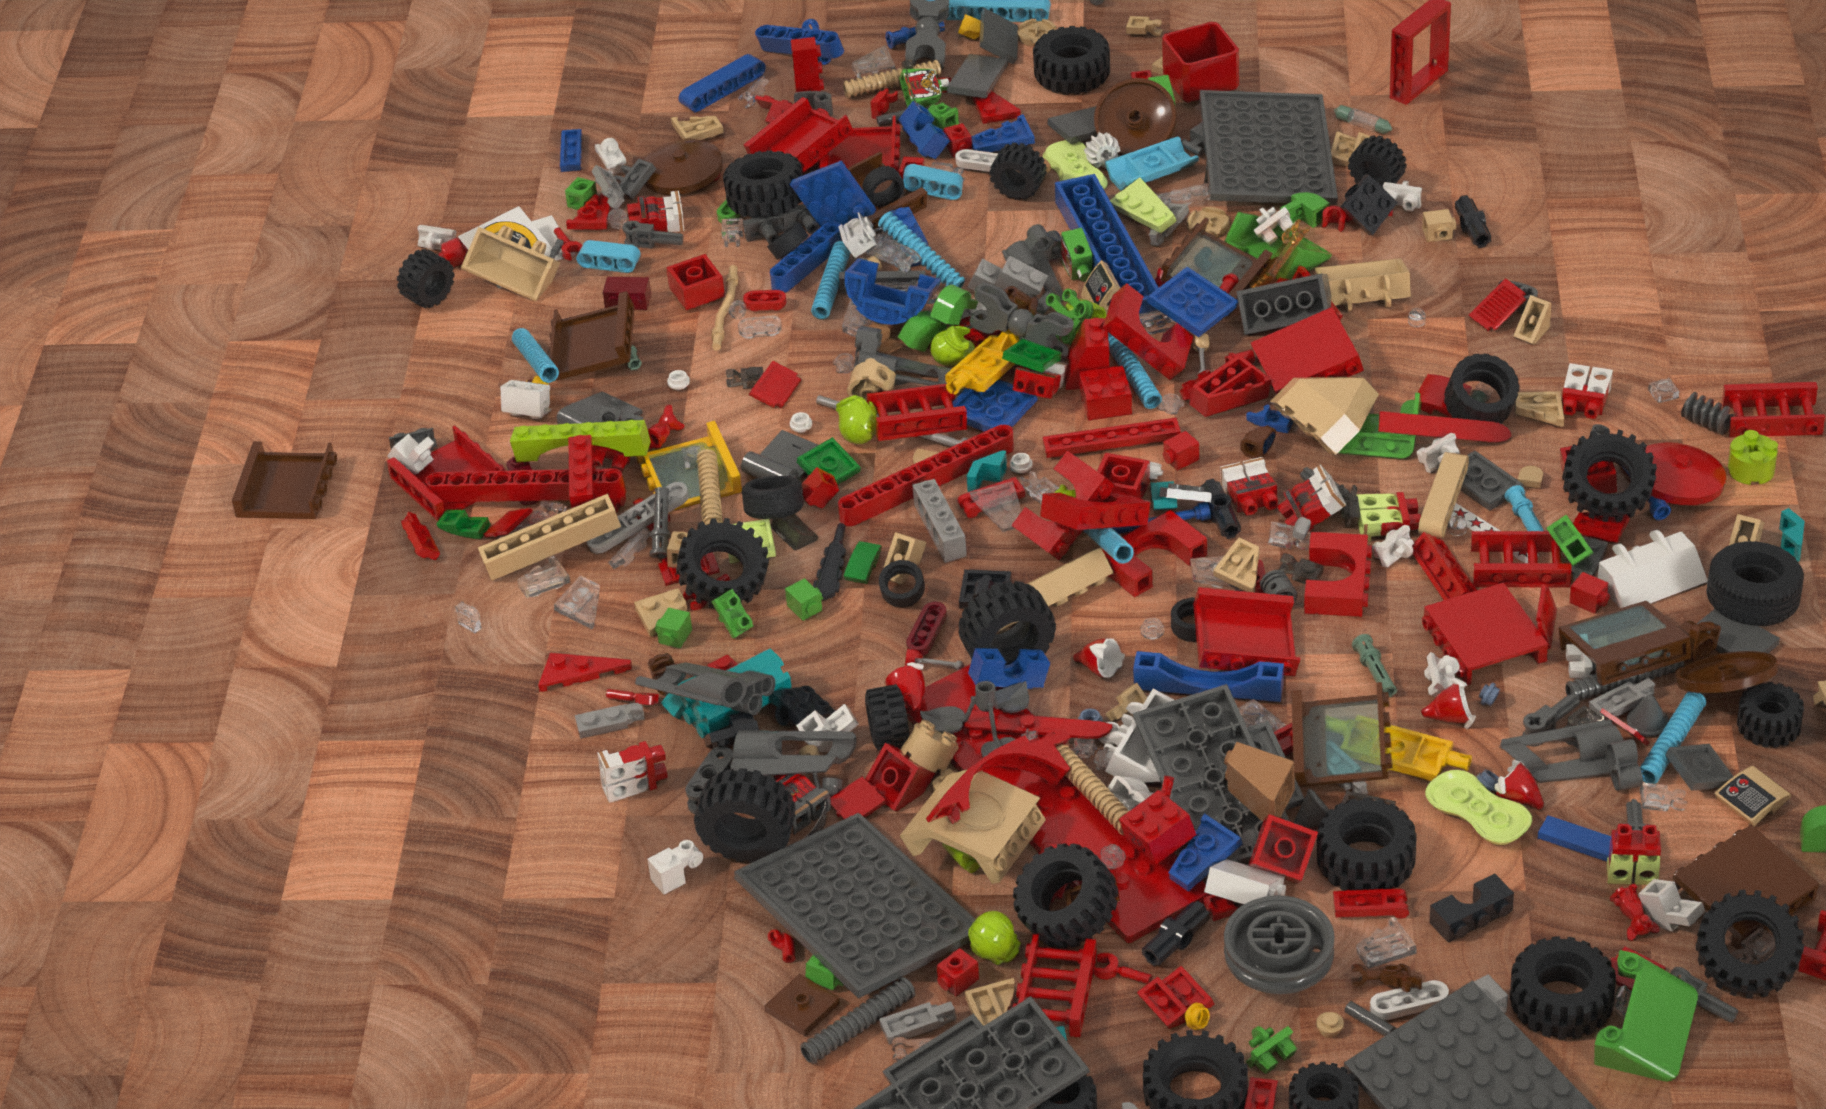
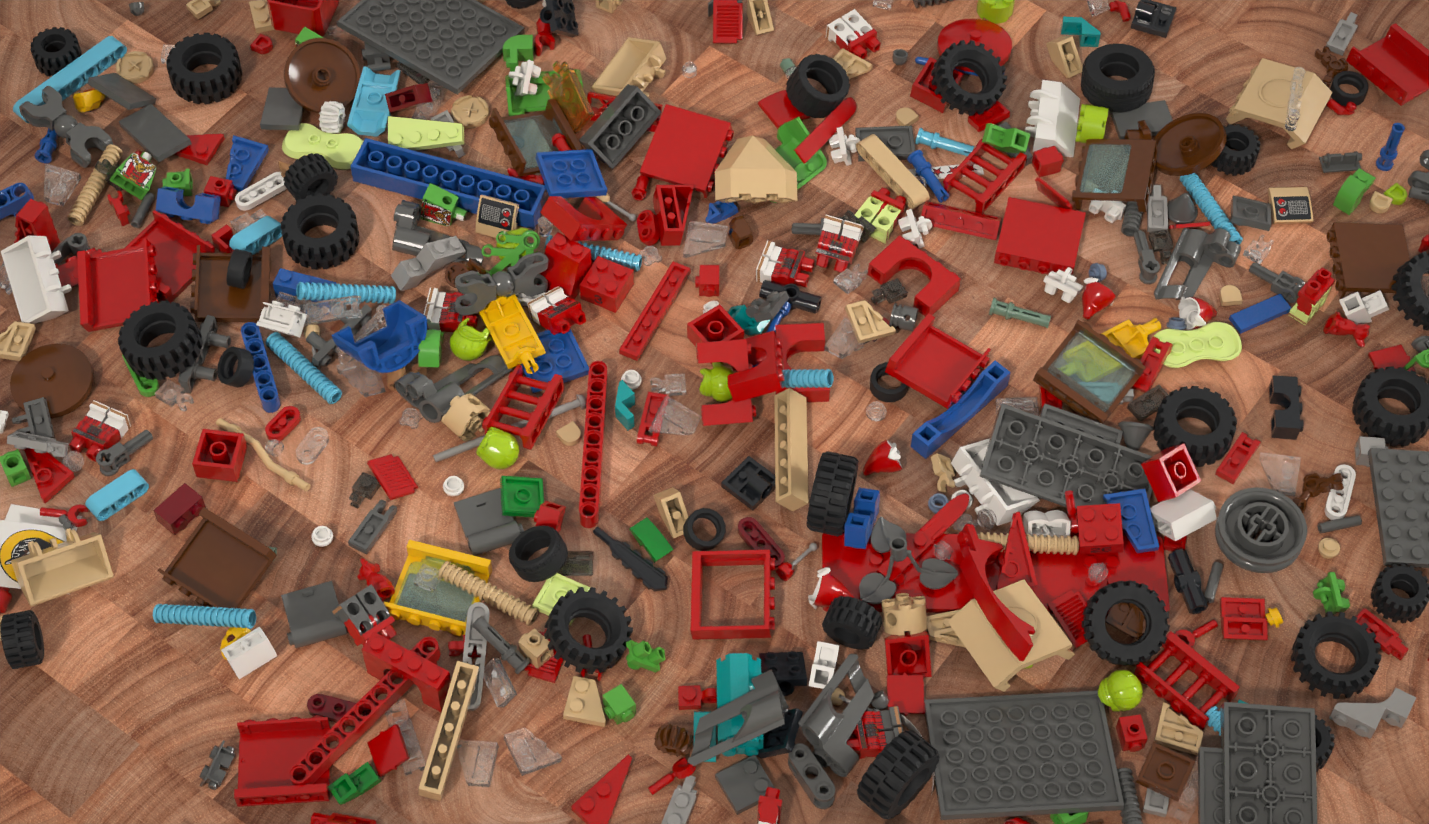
camera: 60 degrees left, 15 degrees up
white brick [387,434,434,475] -> none
lime arch [510,420,651,462] -> none
bright green brick [785,578,823,621] -> none
blue plate [790,161,876,227] -> none
light grey brick [913,479,967,563] -> none
bright green brick [930,284,979,325] -> none
green tile [1002,339,1062,373] -> none
medium nougat slope [1224,742,1295,822] -> none
light grey tile [1293,517,1311,541] -> none
none -> white piece [1,235,72,324]
none -> black tyre [281,194,359,270]
none -> dark grey hinge [348,500,397,555]
none -> dark red brick [385,83,433,113]
none -> clear wing [683,221,728,258]
none -> red window [690,550,775,640]
none -> dark grey plate [715,755,775,815]
none -> blue pin [907,150,950,203]
none -> red wing [996,512,1038,590]
none -> lime brick [1075,104,1108,146]
none -> red plate [1132,337,1173,394]
none -> reddish brown plate [1135,742,1196,802]
none -> dark grey piece [1204,562,1223,603]
none -> tan tile [1219,285,1243,306]

